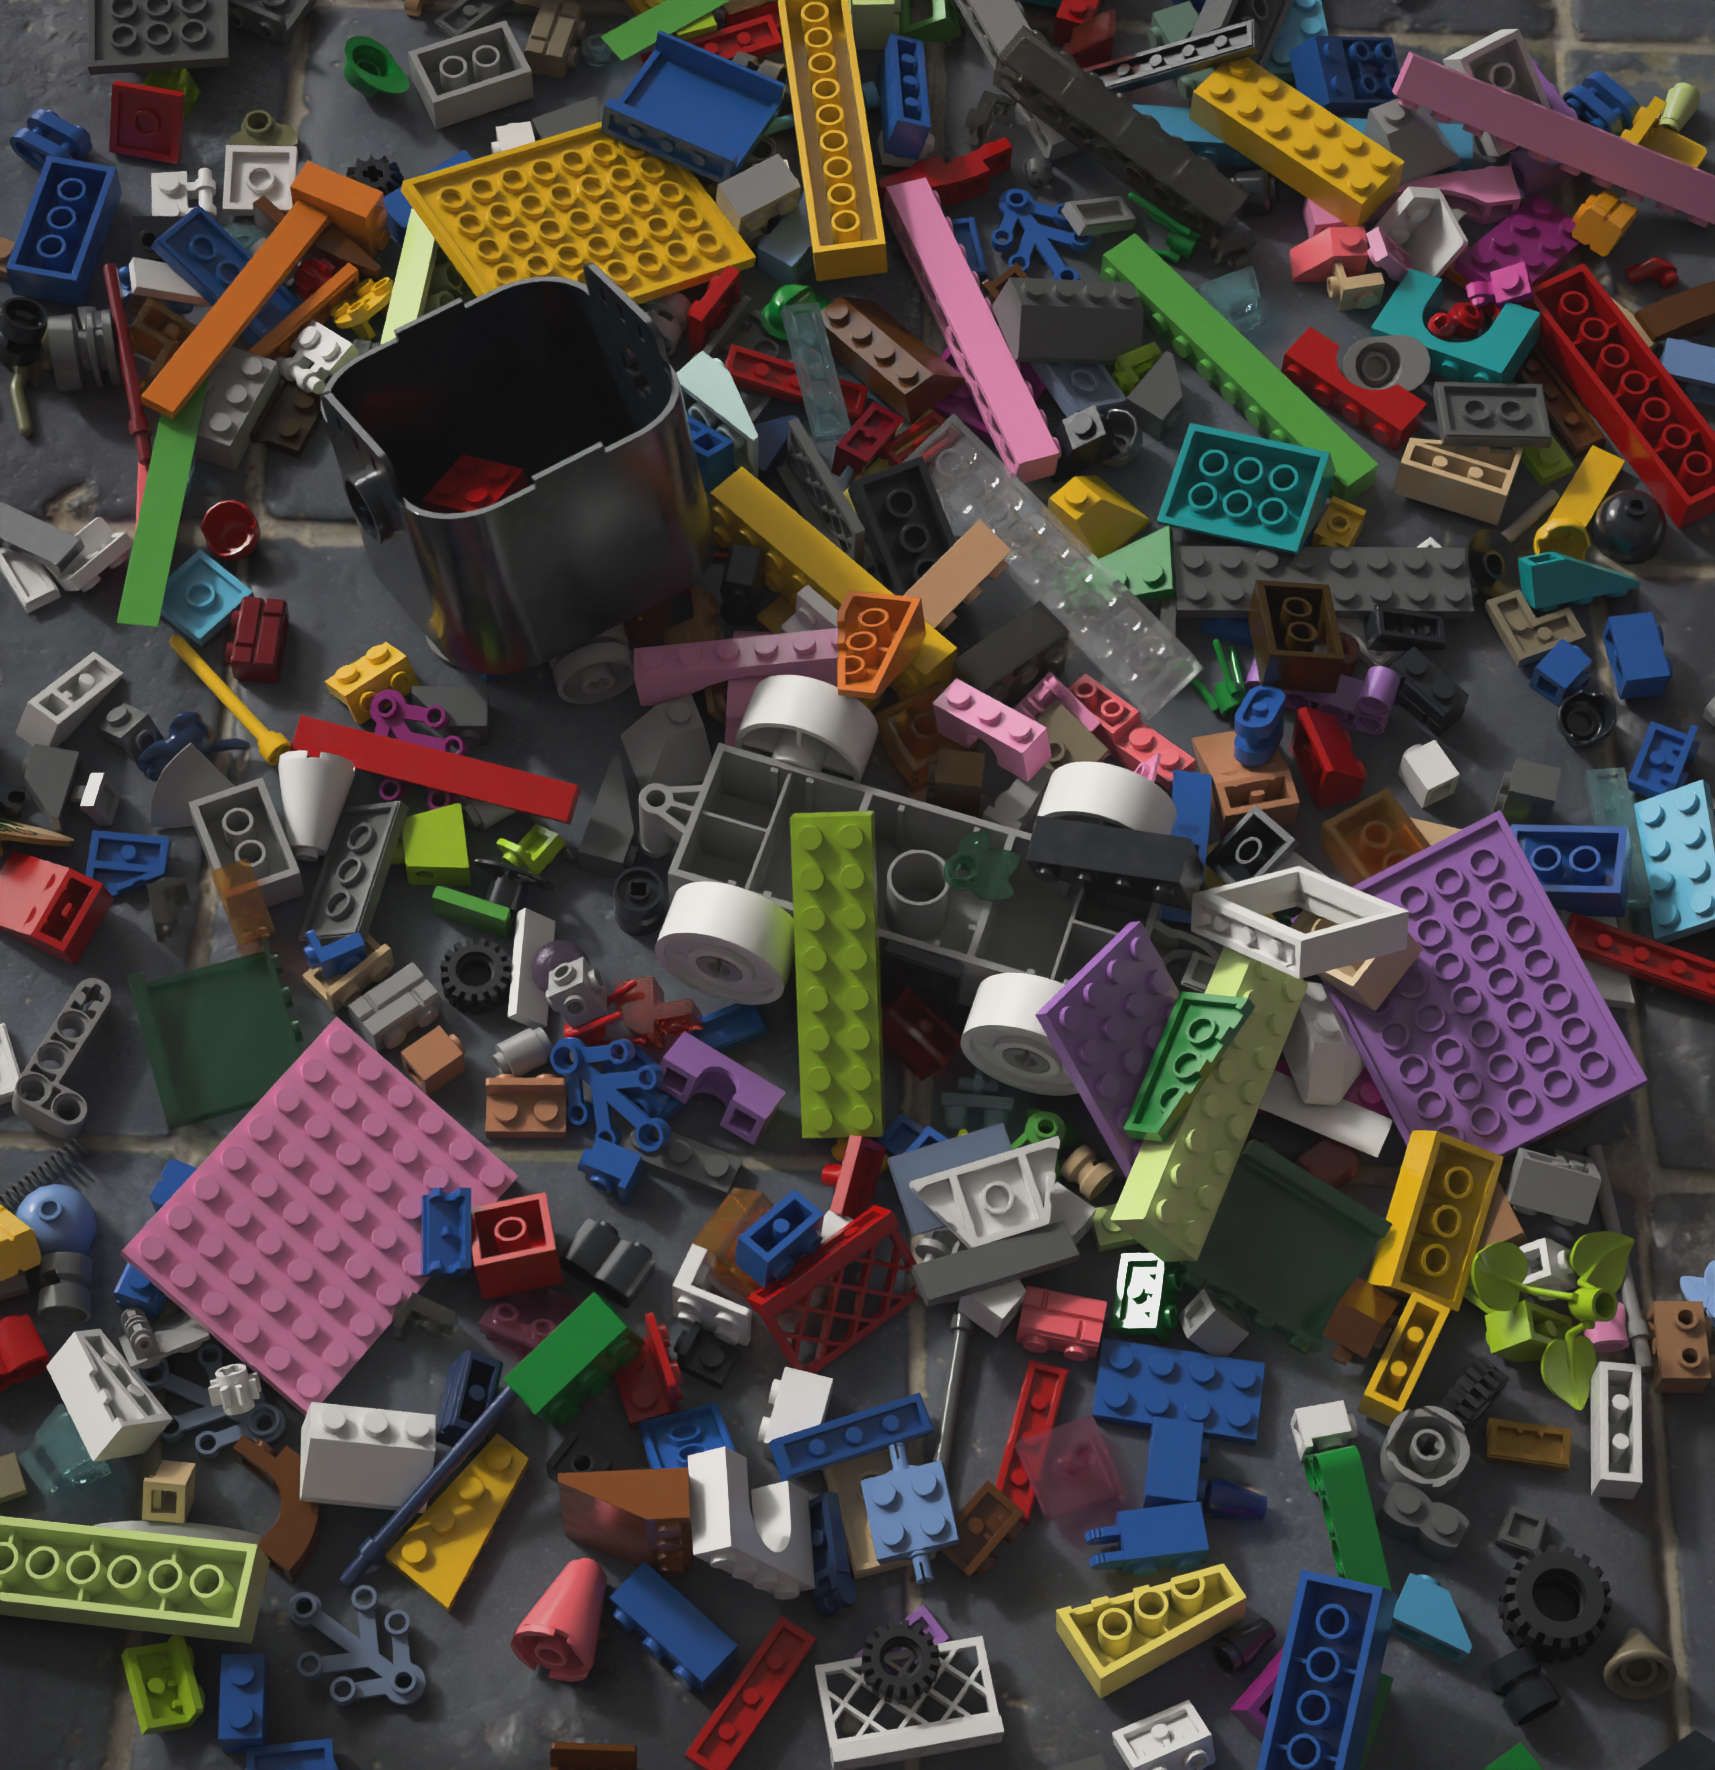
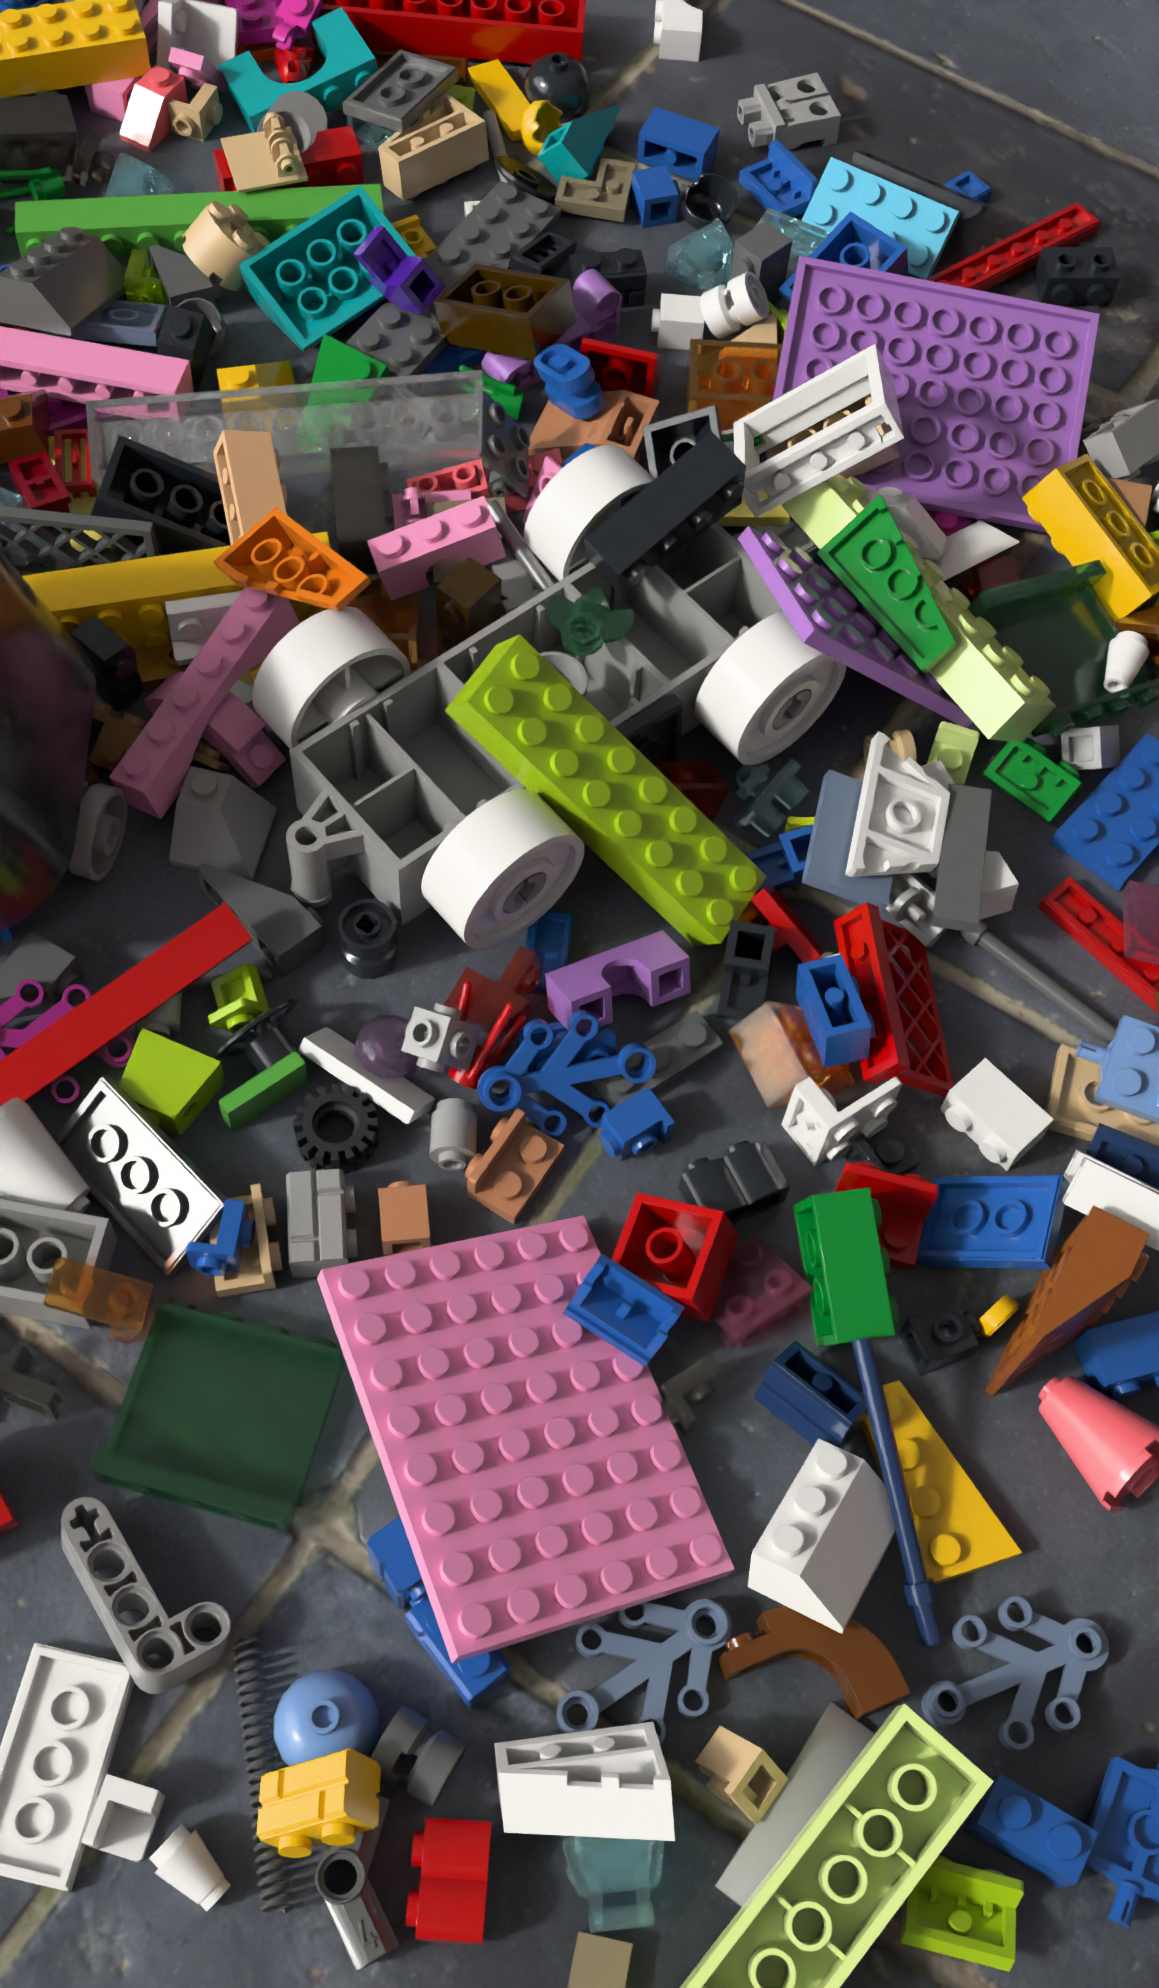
camera: 60 degrees left, 0 degrees up
light grey hinge [118,1307,211,1370] -> none
white gear [208,1364,262,1415] -> none
blue tile [768,1392,935,1482] -> none
bright green brick [1011,1107,1082,1185] -> none
coral brick [1016,1285,1107,1361] -> none
none -> tan brick [181,200,271,291]
none -> tan hinge [220,112,308,193]
none -> dark purple brick [353,226,446,315]
none -> dark grey hinge [478,390,530,498]
none -> flat silver bar [487,500,554,593]
none -> clear light blue piece [665,220,734,291]
none -> white wheel [700,271,769,339]
none -> black brick [717,920,776,1025]
none -> white cone [1104,631,1149,694]

